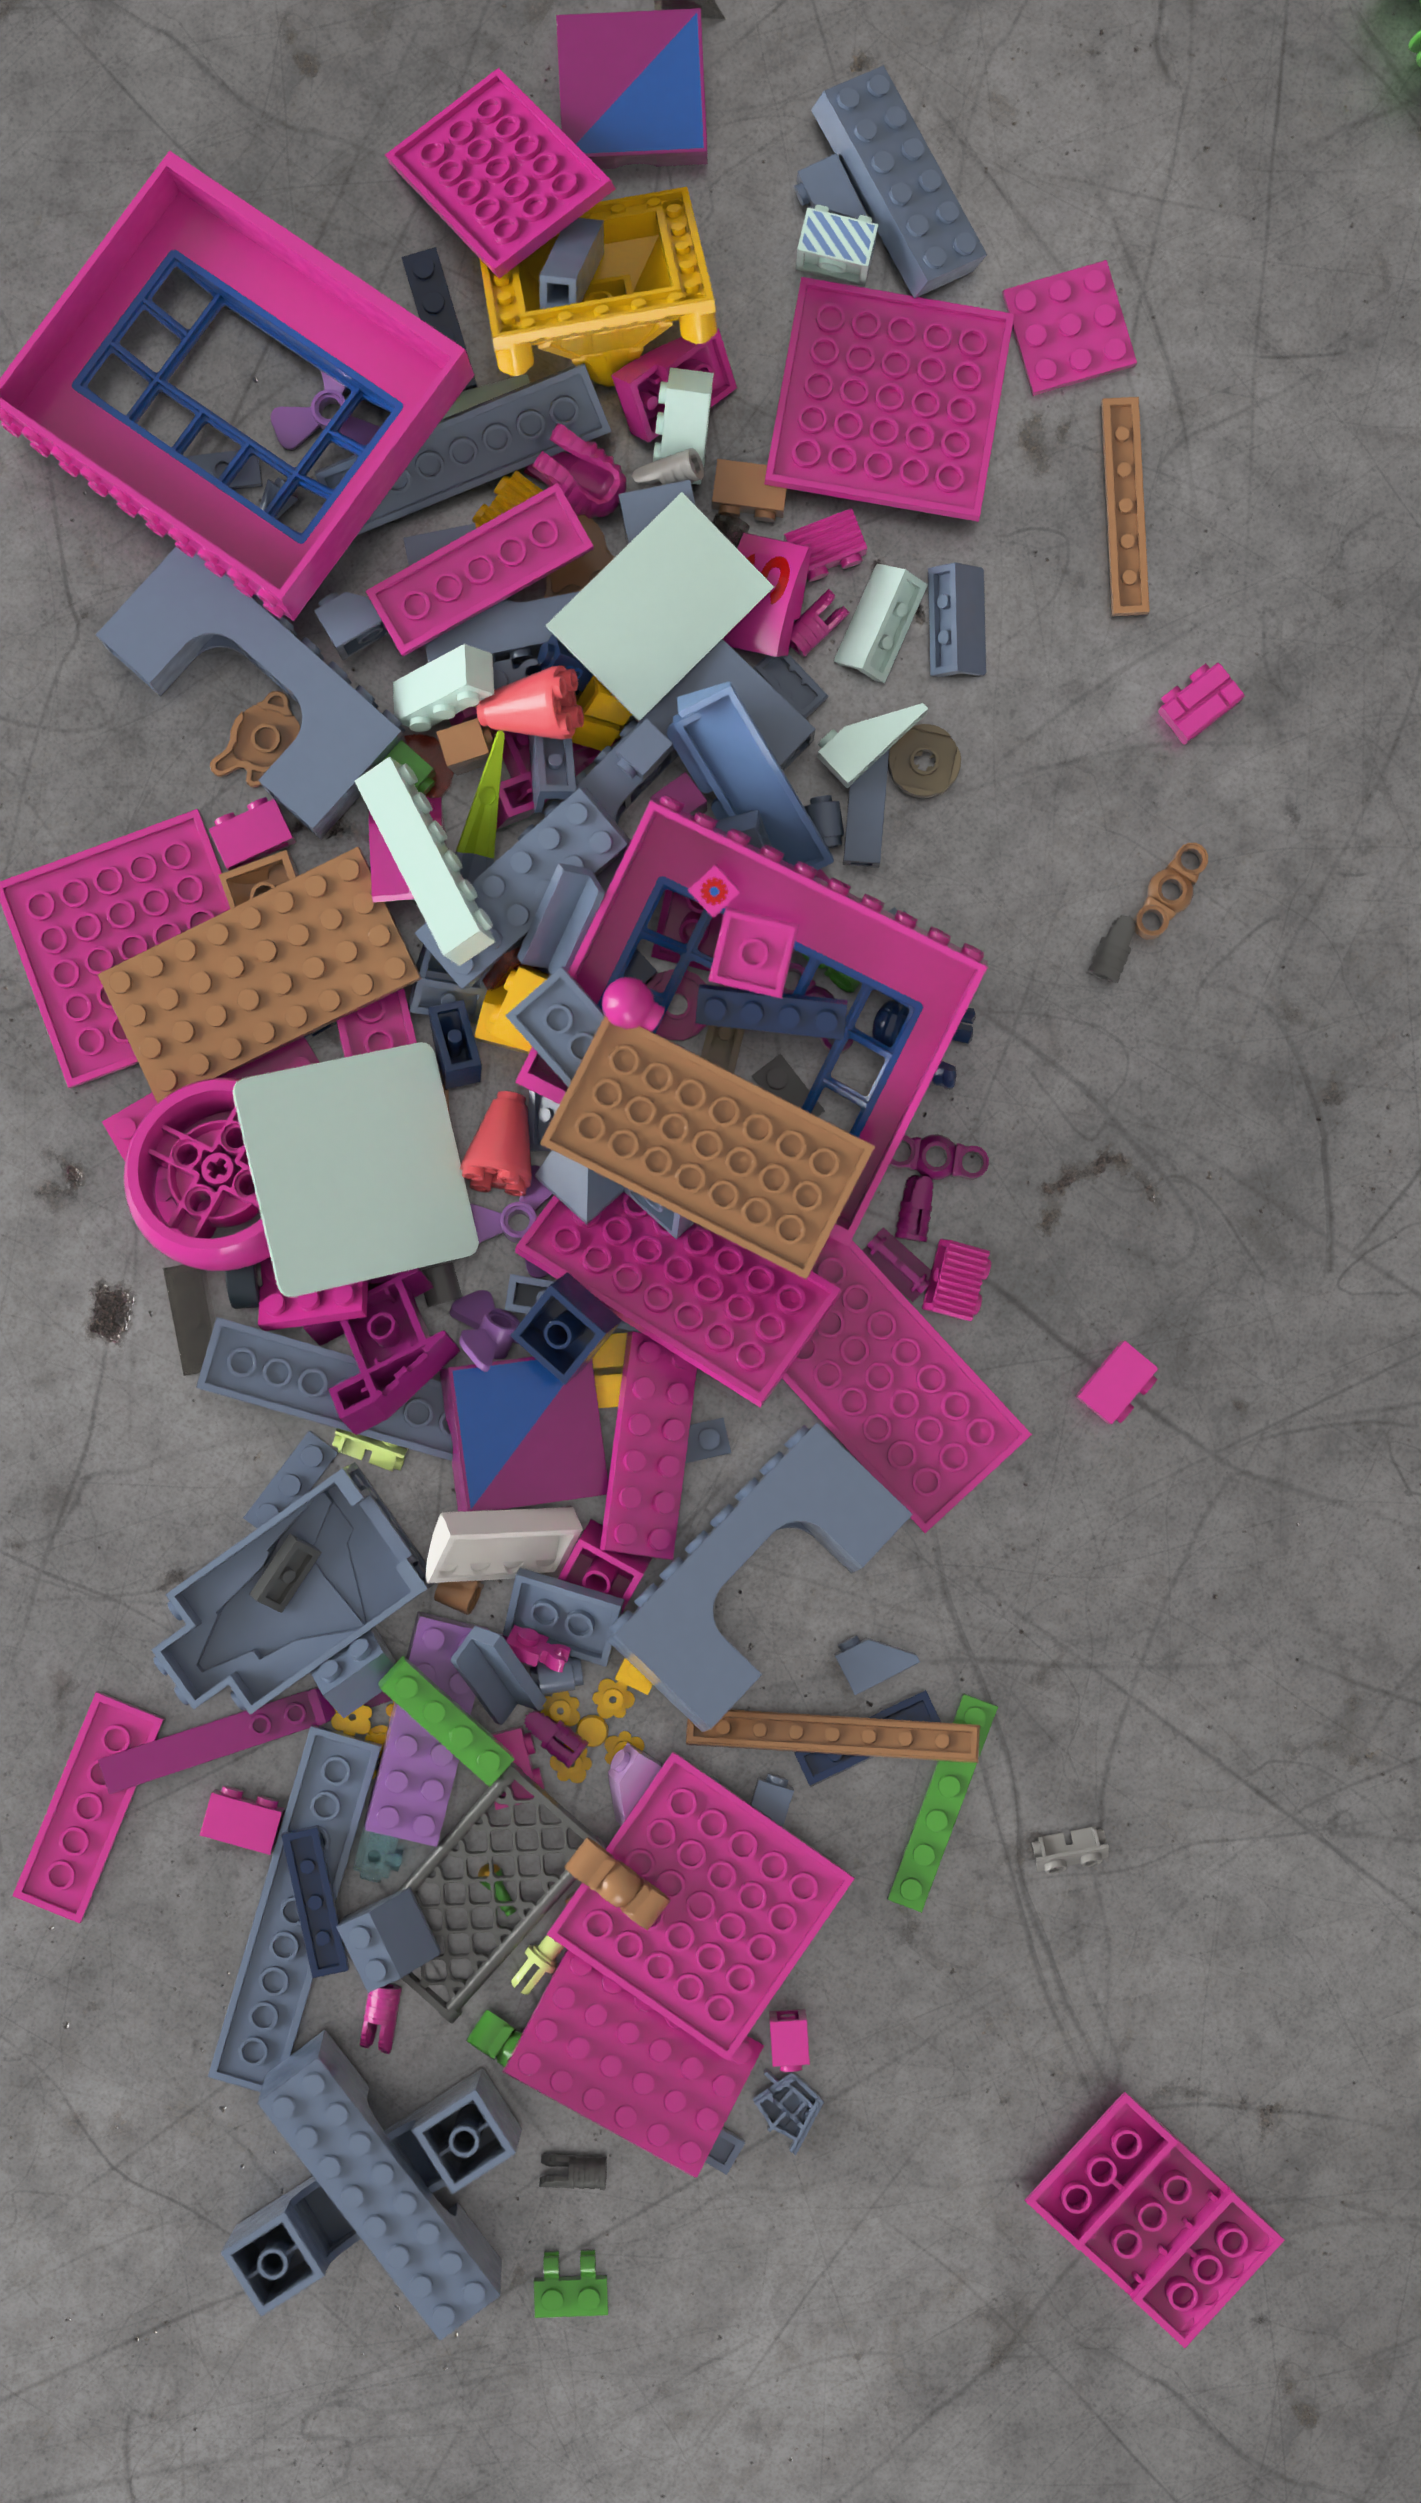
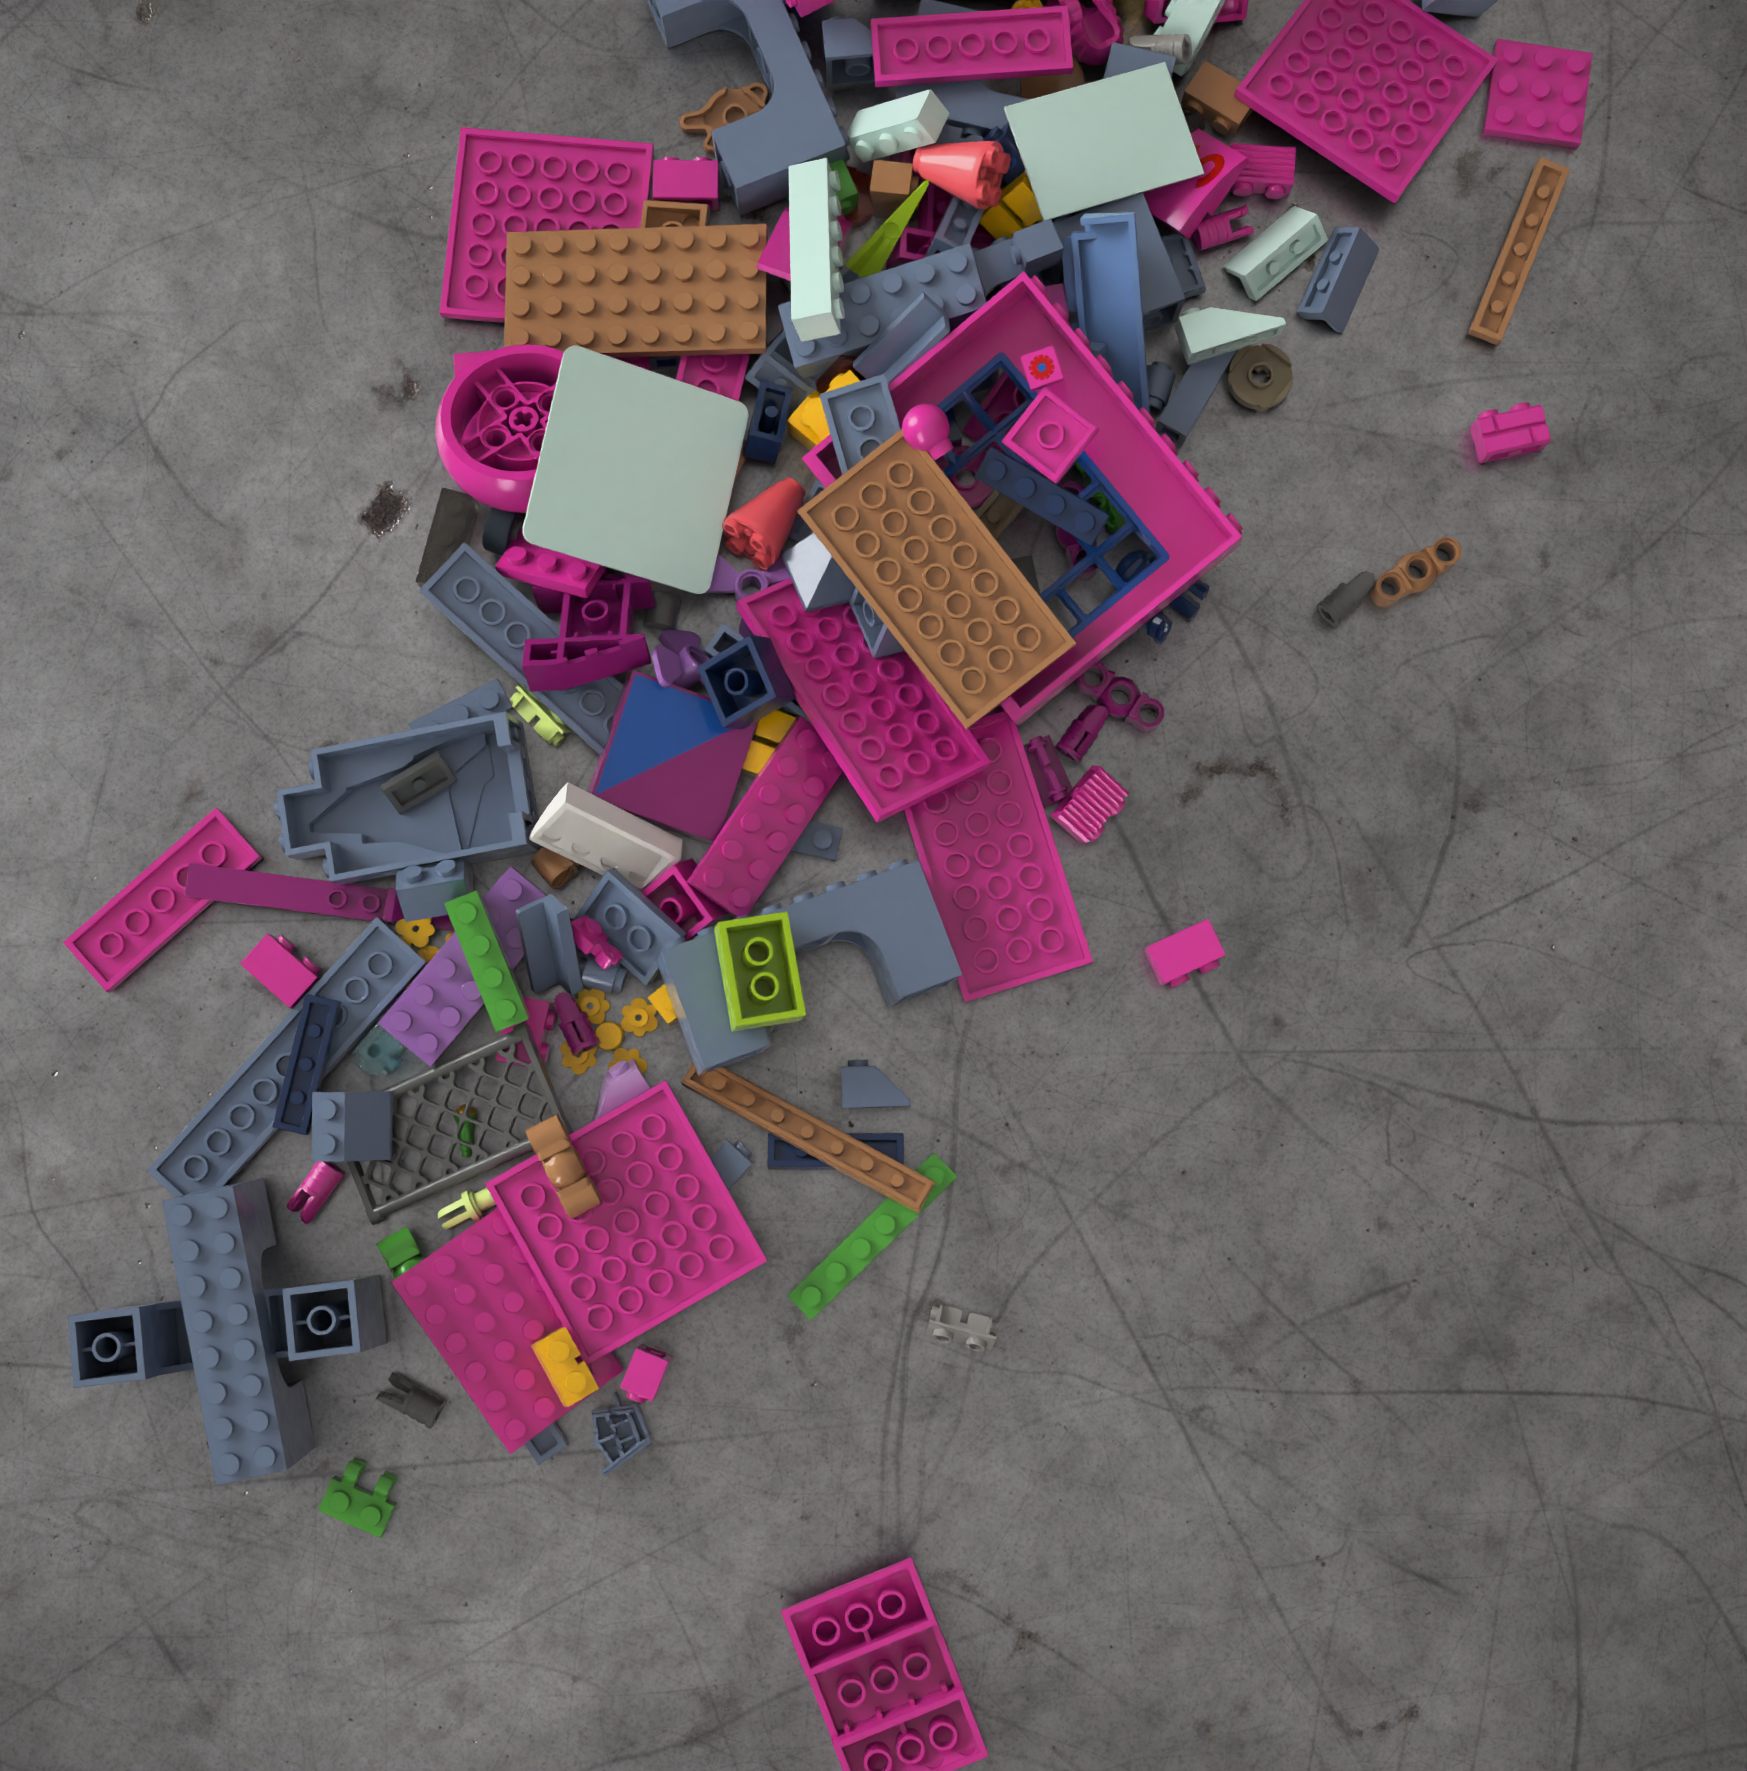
camera: 25 degrees right, 5 degrees down
none -> yellow piece [530,1327,599,1407]
none -> lime brick [714,911,806,1032]

